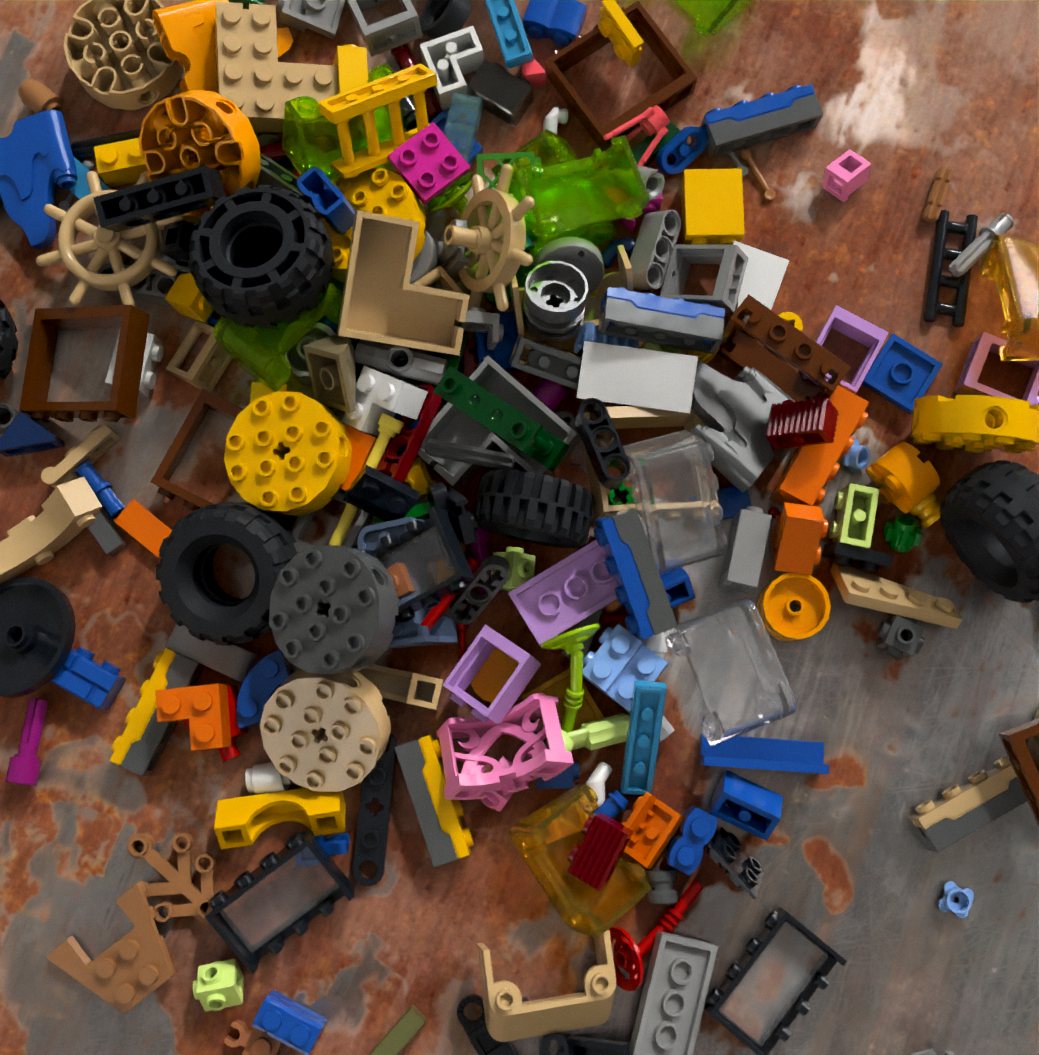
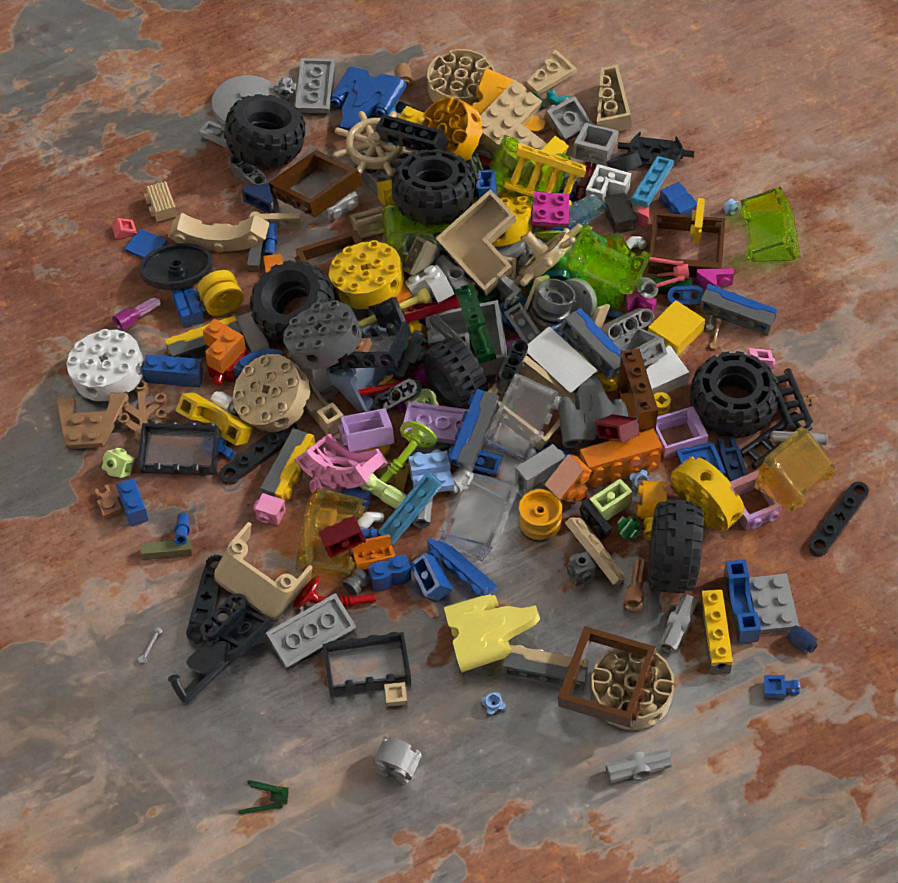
camera: 40 degrees right, 25 degrees down
black hinge [705,827,764,899] -> none
none -> white brick [66,329,144,401]
none -> blue brick [142,354,204,387]
none -> blue pin [174,513,190,545]
none -> yellow wheel [197,270,244,316]
none -> bright pink brick [254,493,286,526]
none -> tan plate [384,682,407,707]
none -> light yellow rock [444,594,540,673]
none -> nougat piece [623,559,646,612]
none -> black tyre [690,351,779,438]
none -> dark pink slope [695,268,734,290]
none -> dark blue hinge [717,436,748,482]
none -> black bar [776,368,813,429]

